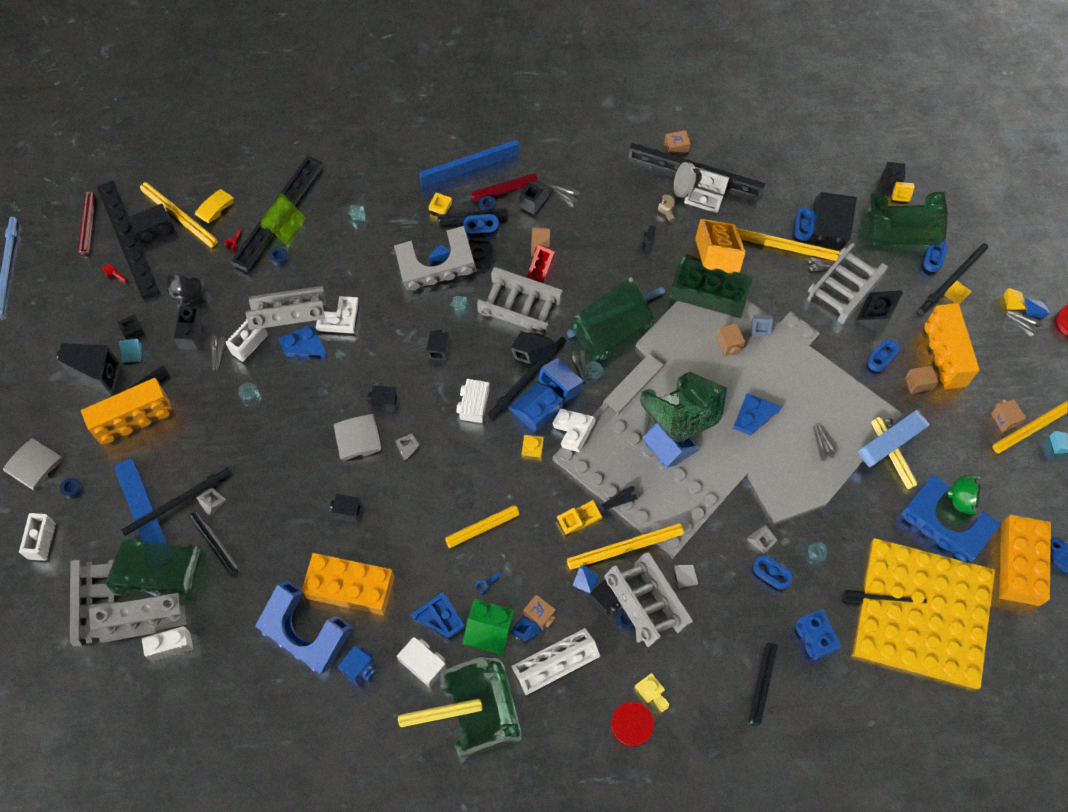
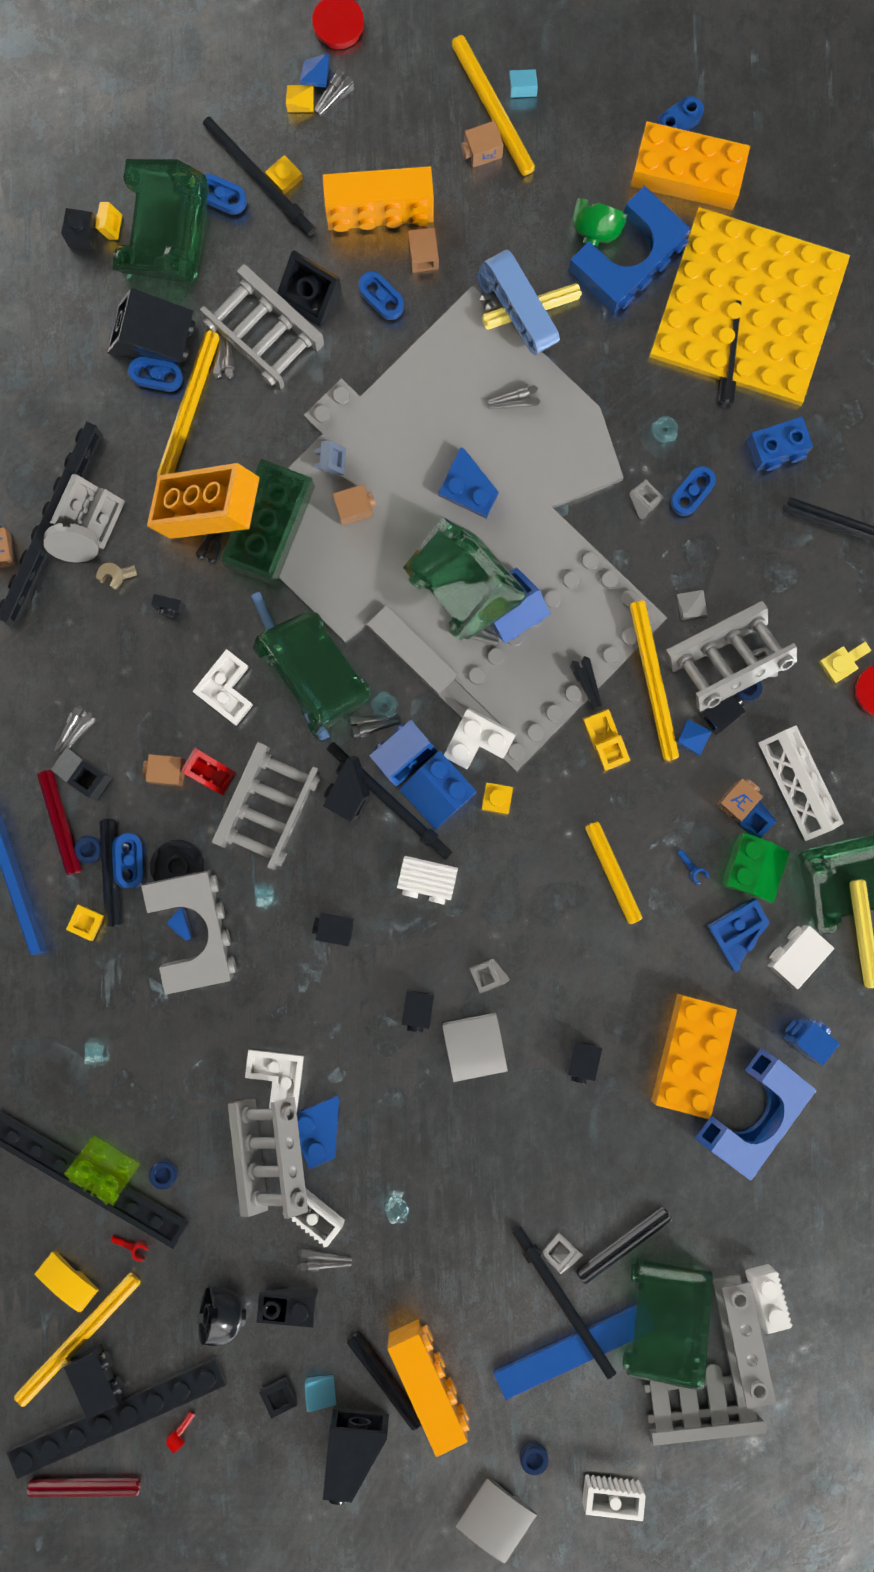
camera: 90 degrees left, 20 degrees up
none -> white plate [192,649,253,726]

